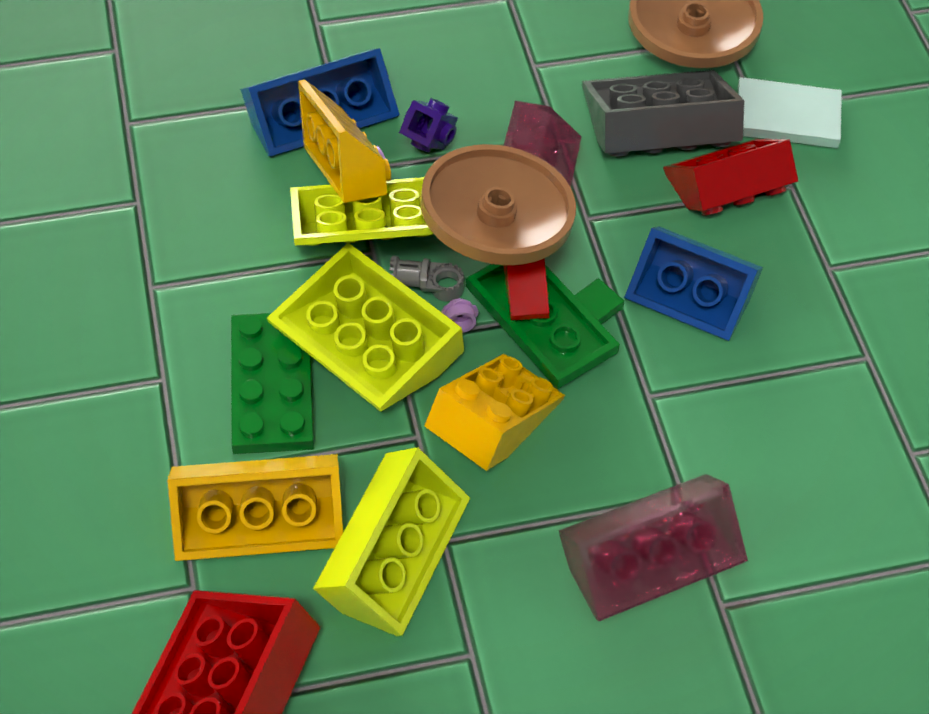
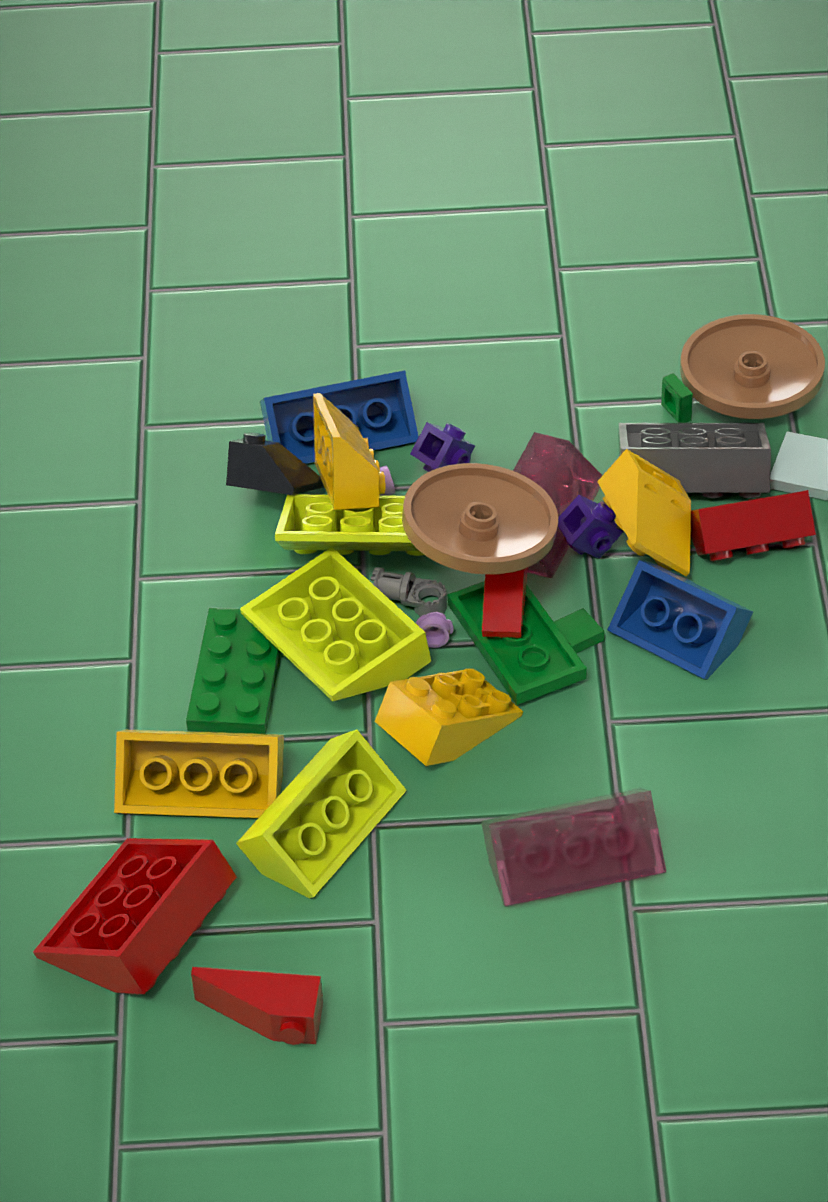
camera: 15 degrees right, 10 degrees down
none -> black slope [226,433,324,495]
none -> dark purple brick [558,495,624,559]
none -> yellow slope [597,449,691,576]
none -> green tile [661,373,693,423]

